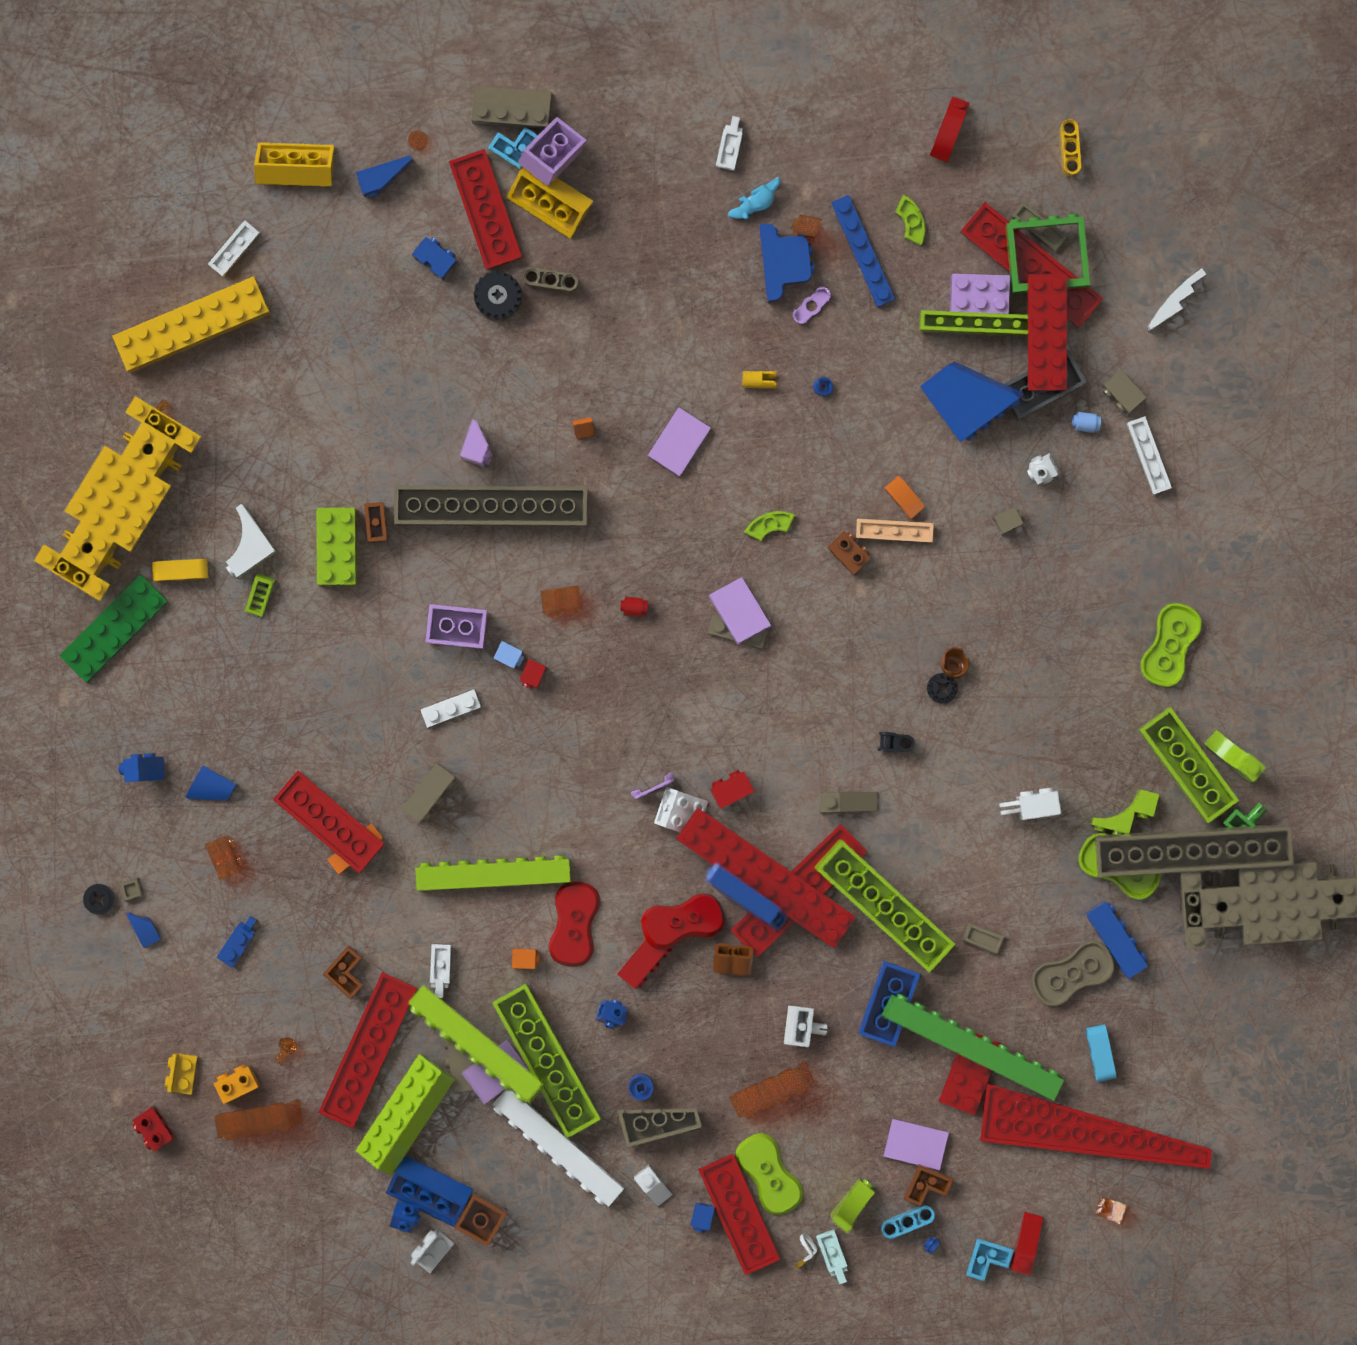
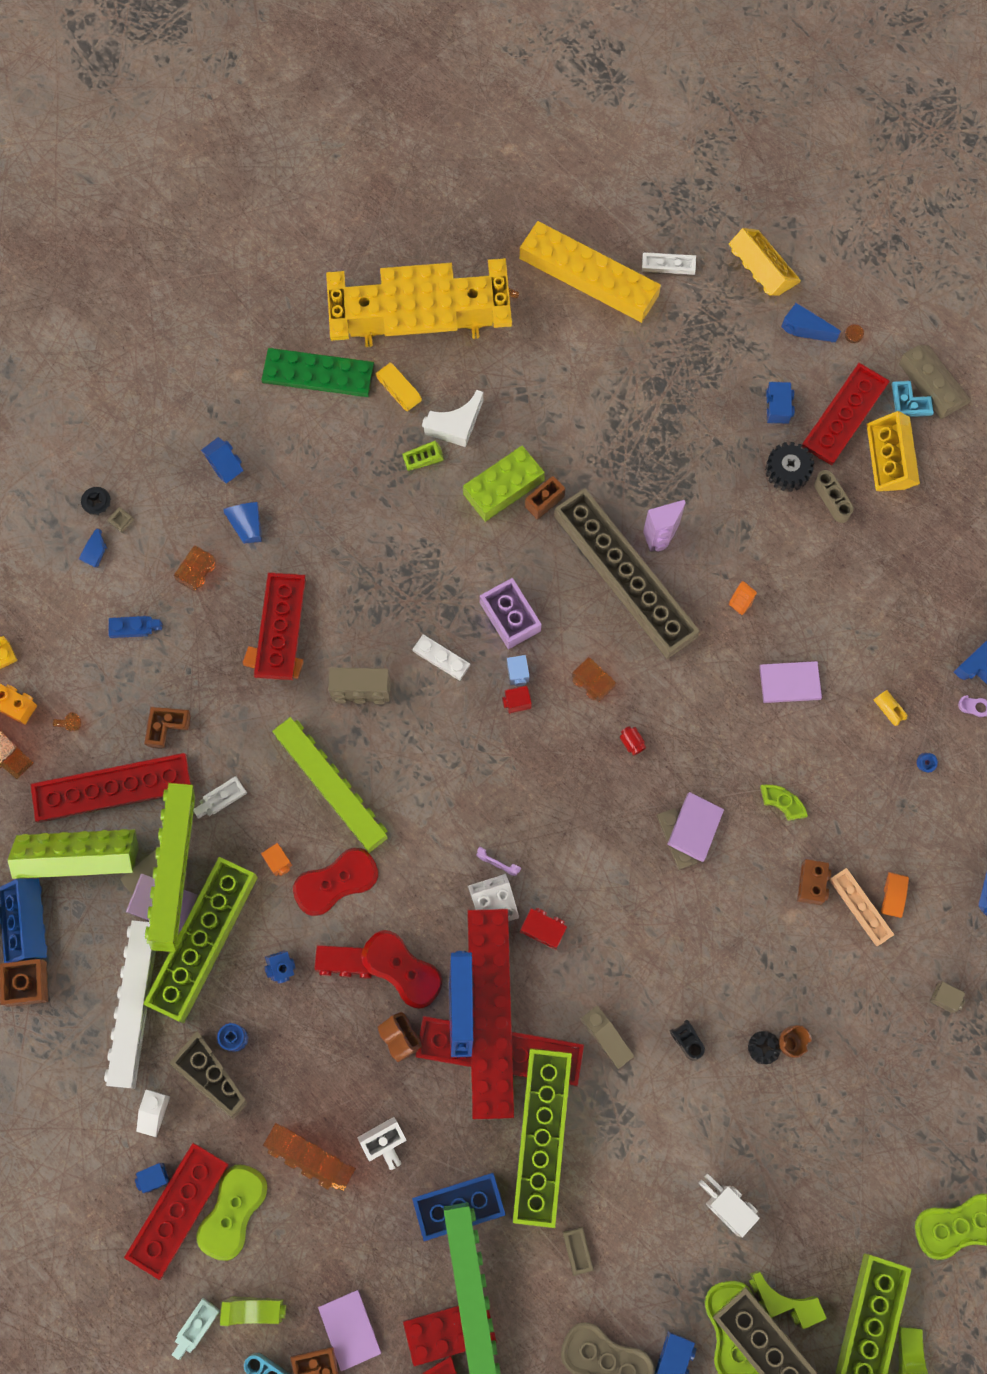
camera: 55 degrees right, 15 degrees down
lavender brick [518,117,587,186] -> none
white piece [795,1233,818,1269] -> none

